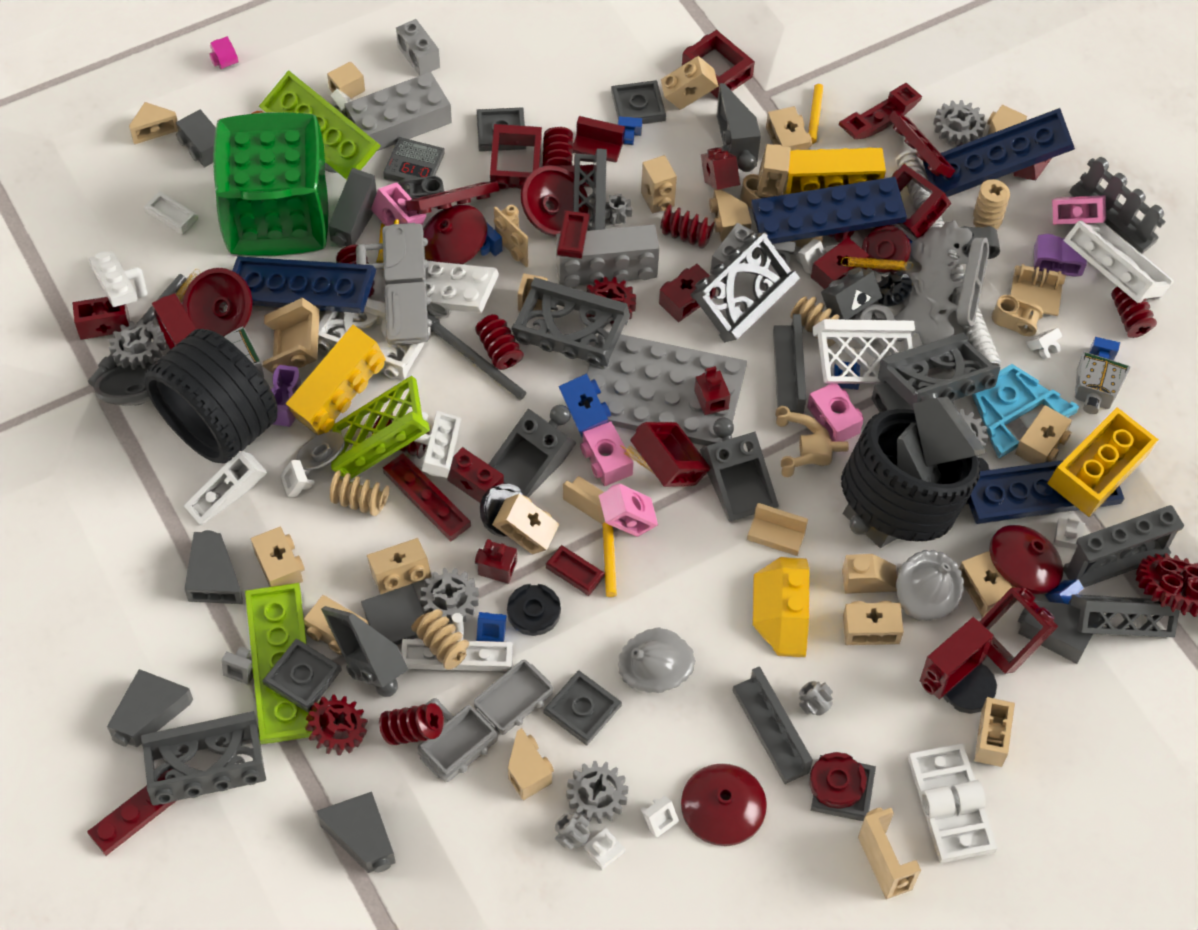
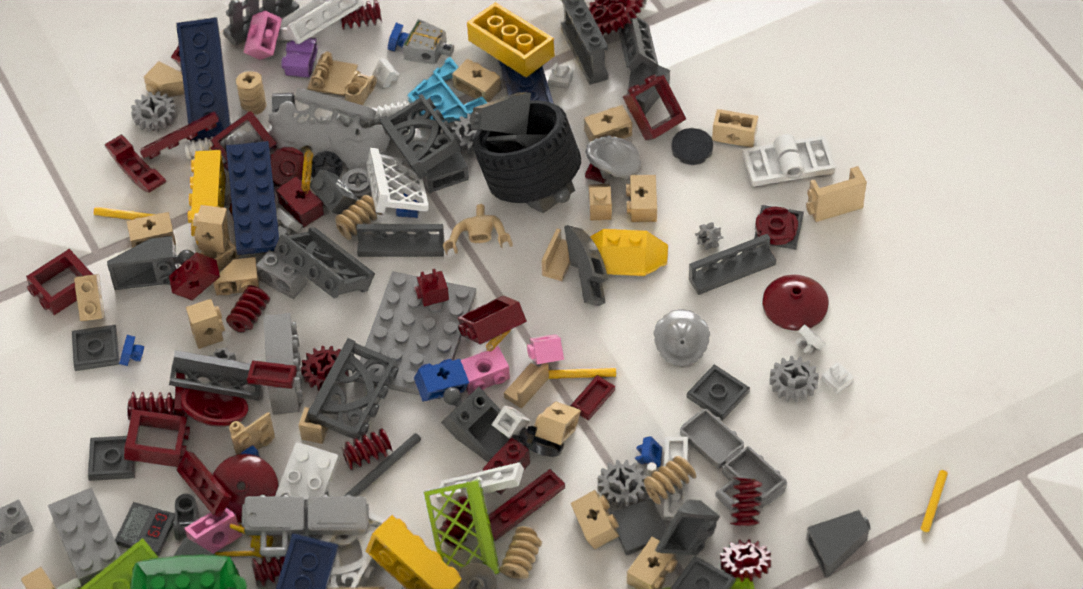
camera: 85 degrees left, 5 degrees down
dark red brick [475,539,518,584] -> none
black tile [507,584,561,636] -> none
tan slope [508,728,554,801] -> none
light grey gear [555,812,590,849] -> none
dark red panel [572,116,625,162] -> none
dark red brick [659,264,716,323] -> none
dark grey slope [700,417,779,522] -> none
bright pink brick [807,383,864,441] -> none
dark red window [919,617,994,700] -> none
dark red dish [989,525,1063,594] -> none
blue tile [1045,579,1084,604] -> none
none -> white brick [492,406,531,438]
none -> dark grey slope [564,225,608,306]

